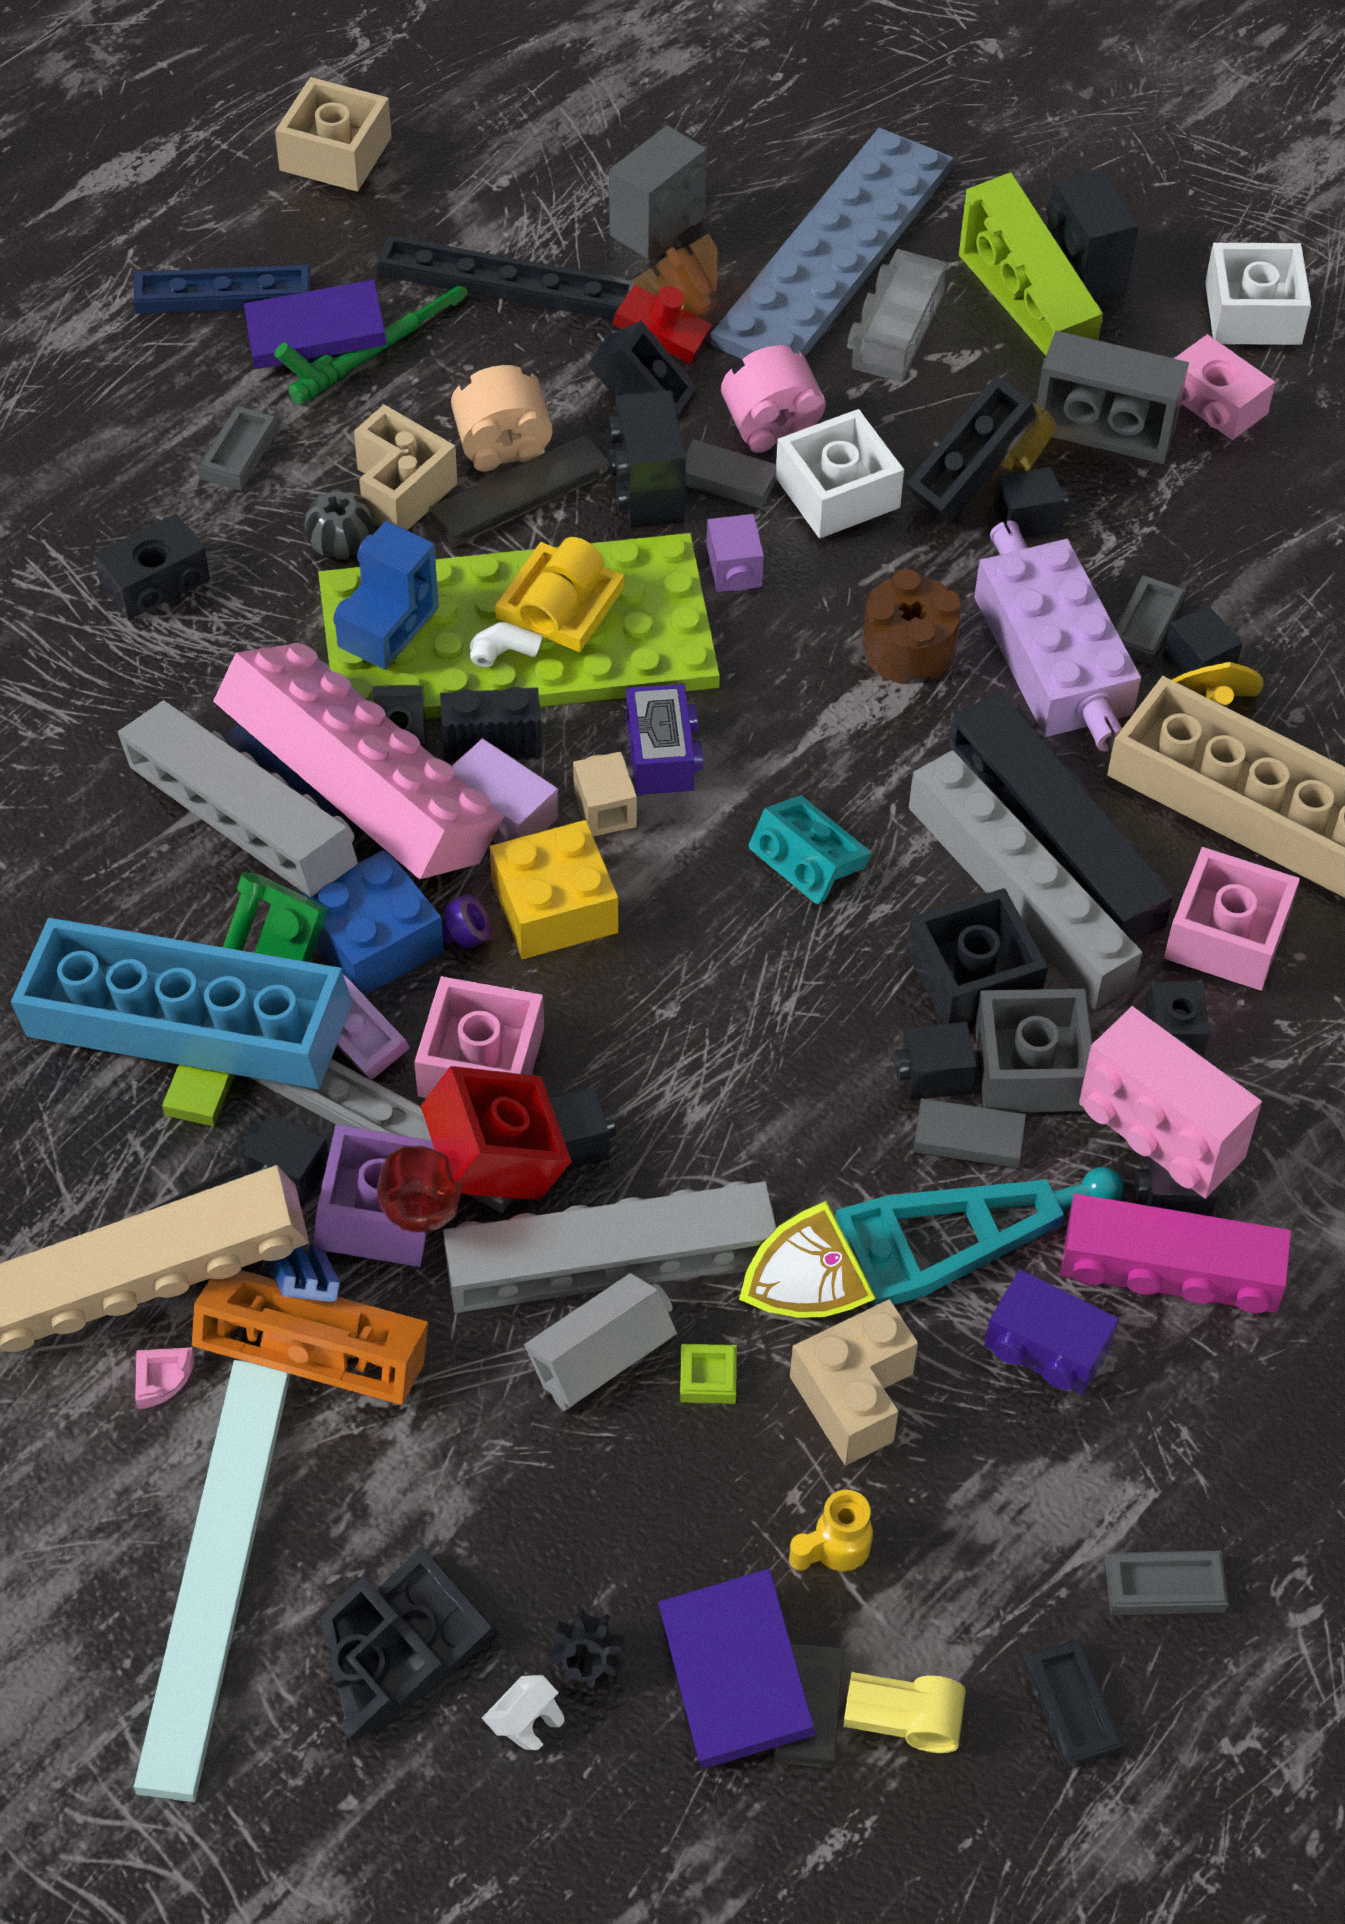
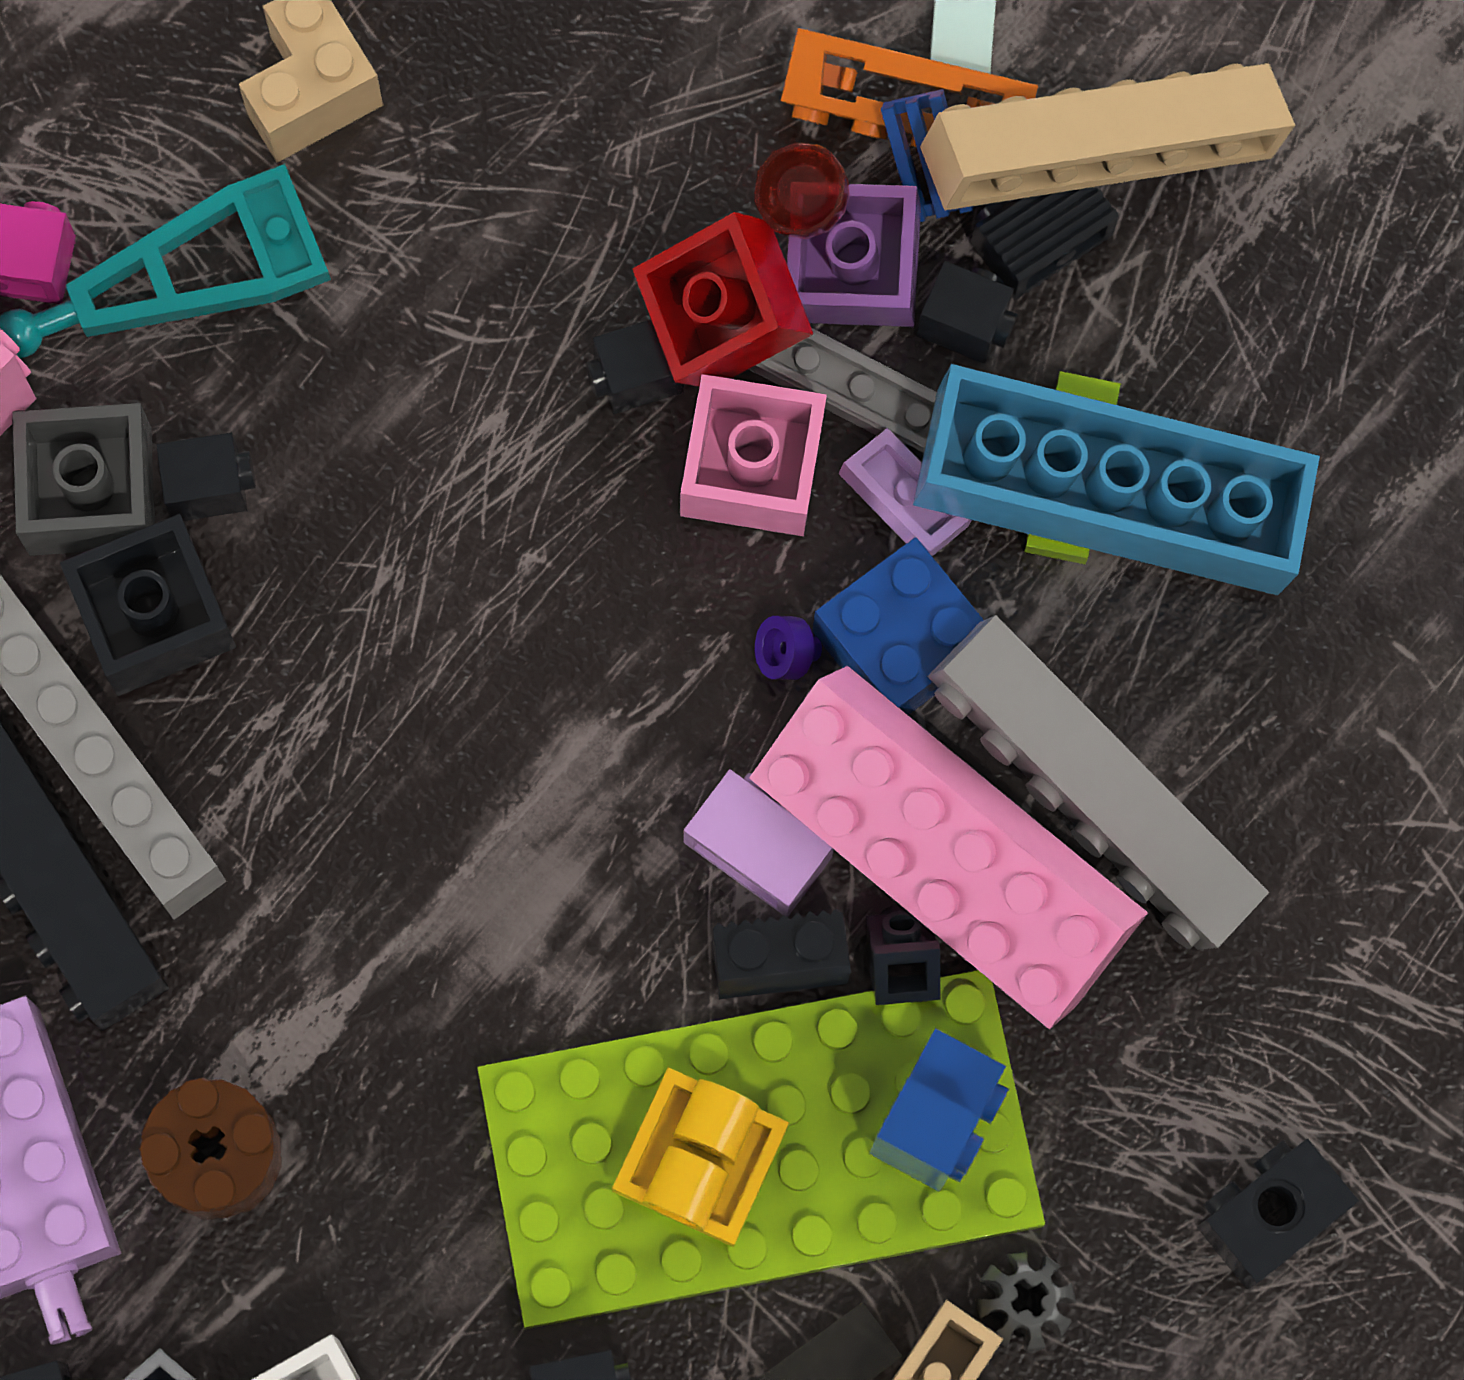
camera: 175 degrees right, 20 degrees up
bright pink tile [135,1347,194,1409] -> none
green plate [223,872,329,962] -> none
light grey brick [443,1181,776,1313] -> none
white arm [470,622,542,667] -> none
yellow brick [490,820,618,959] -> none
light grey brick [524,1273,677,1411] -> none
tan brick [573,752,637,837] -> none
brick [626,684,703,795] -> none
lime tile [680,1344,737,1404] -> none
medium lavender brick [706,514,764,592] -> none
shield [739,1200,876,1318] -> none
teal bracket [749,795,872,904] -> none
dark grey tile [913,1098,1026,1168] -> none
dark purple brick [984,1269,1119,1396] -> none

